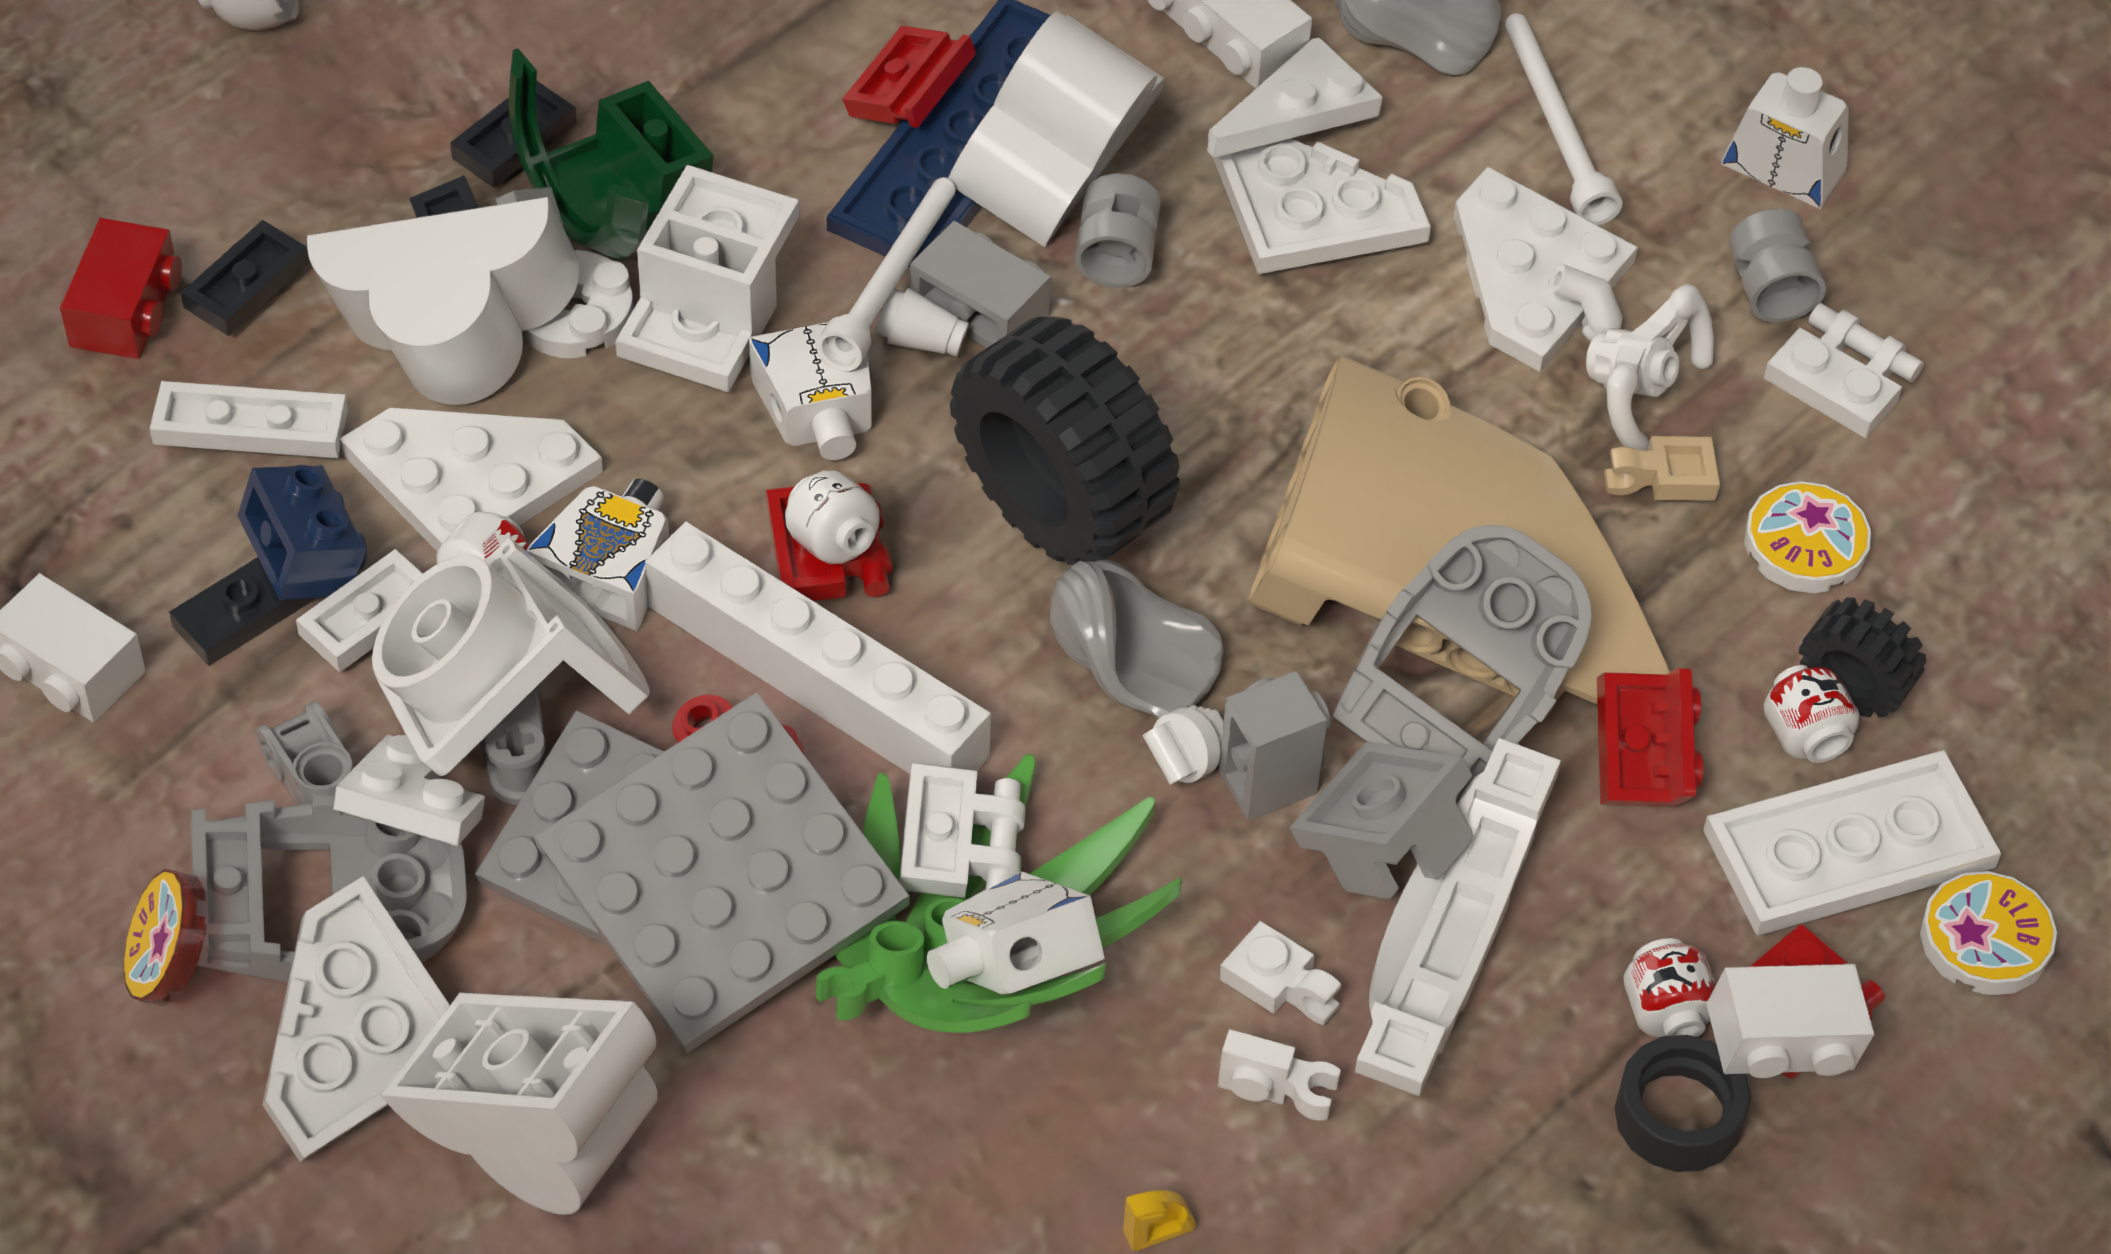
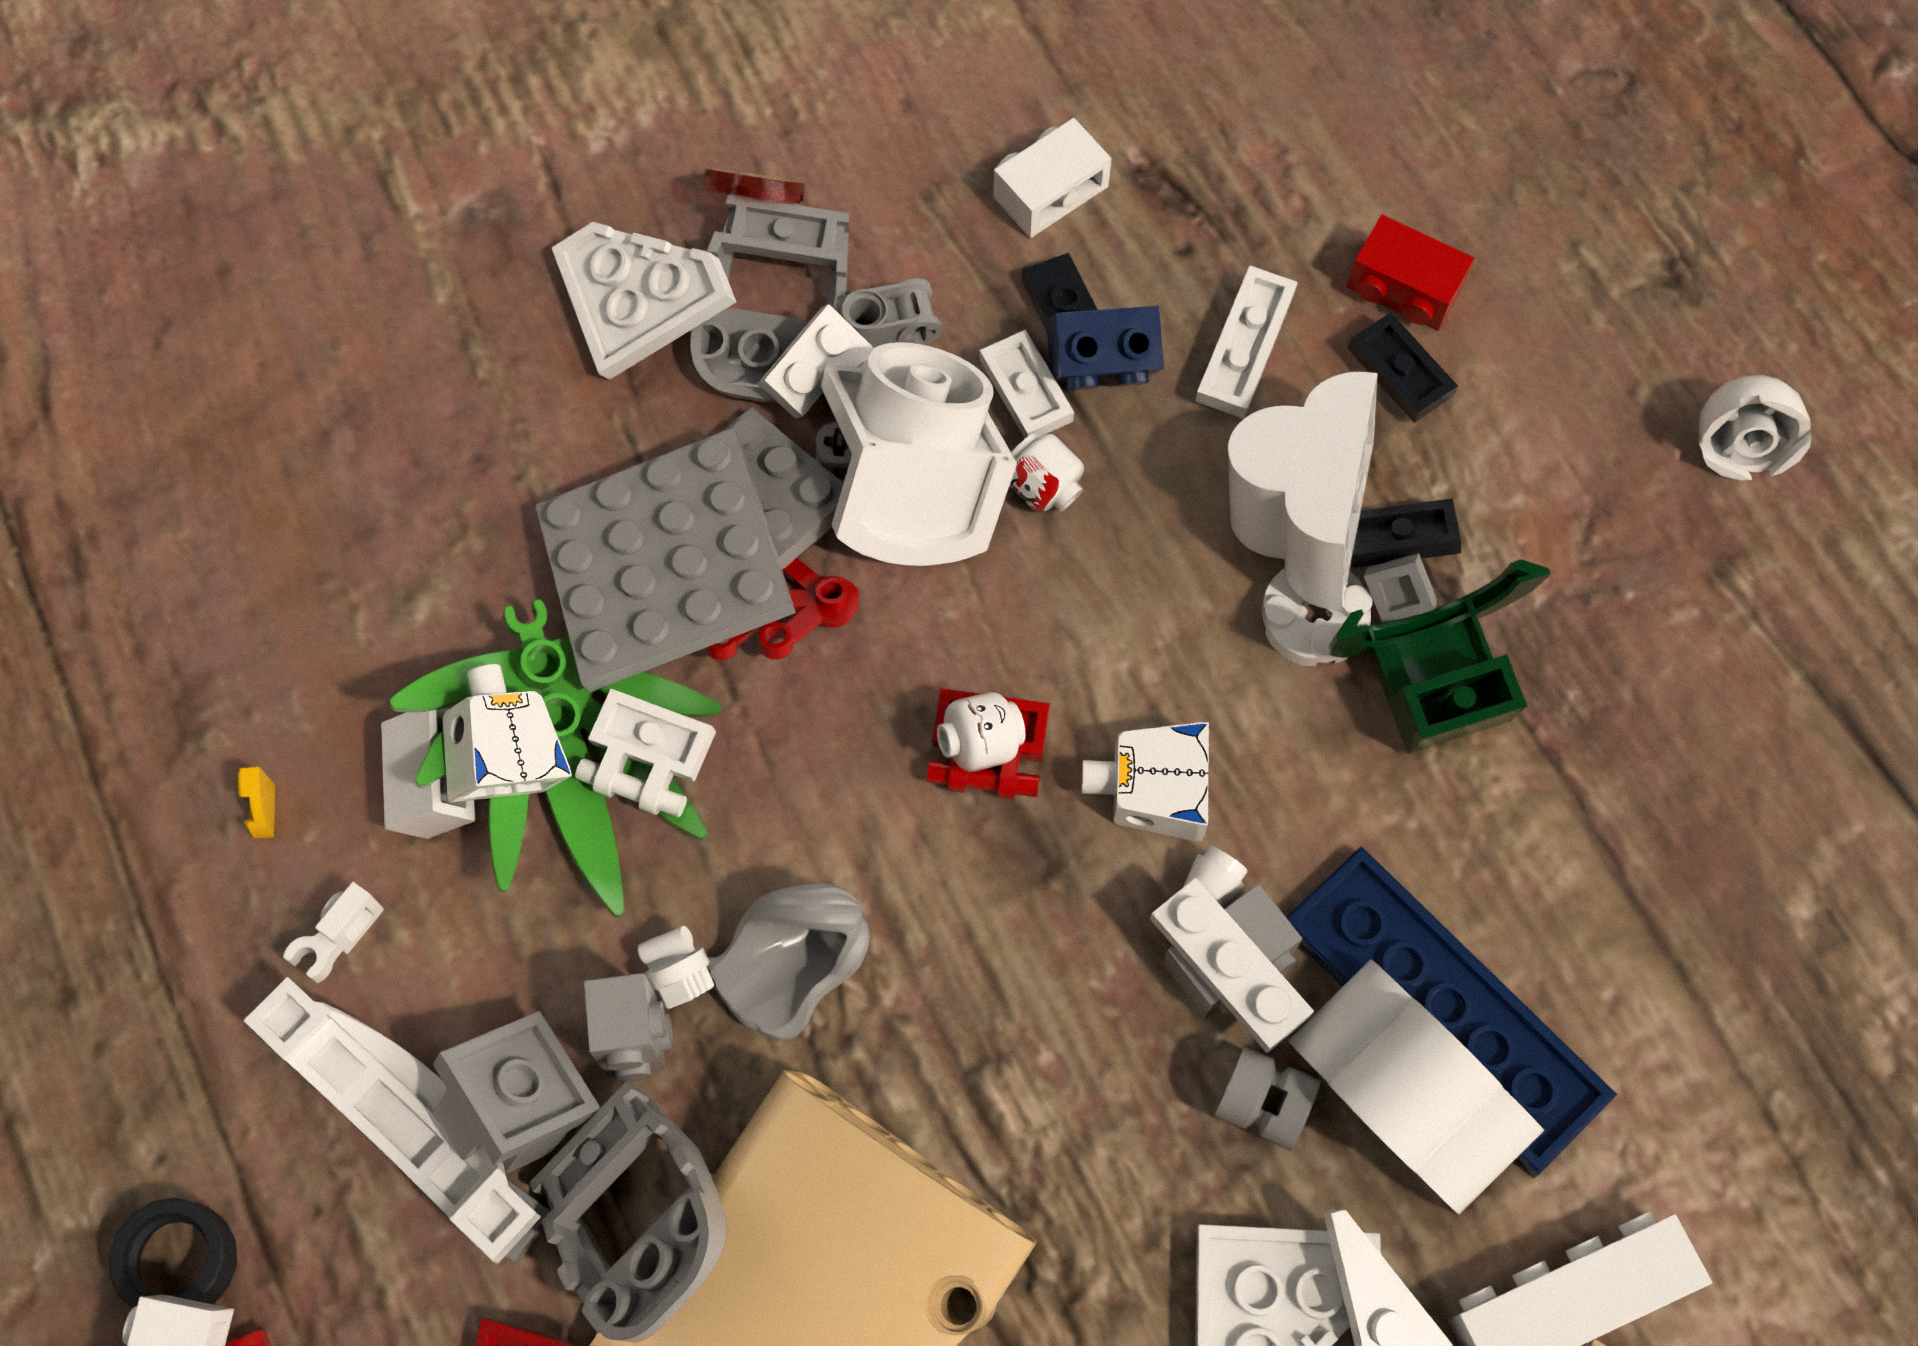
camera: 110 degrees right, 15 degrees up
white plate [339,408,603,551] -> none
white brick [381,993,658,1215] -> none
black plate [450,81,577,188] -> none
torso [526,478,669,631] -> none
white bracket [615,165,799,392] -> none
white brick [645,522,991,774] -> none
white piece [816,177,956,371] -> none
red plate [842,26,976,128] -> none
black tyre [950,316,1180,565] -> none
white plate [1220,921,1341,1025] -> none
white head [1623,938,1716,1037] -> none
none -> white brick [381,708,475,839]
none -> white plate [1150,878,1314,1053]

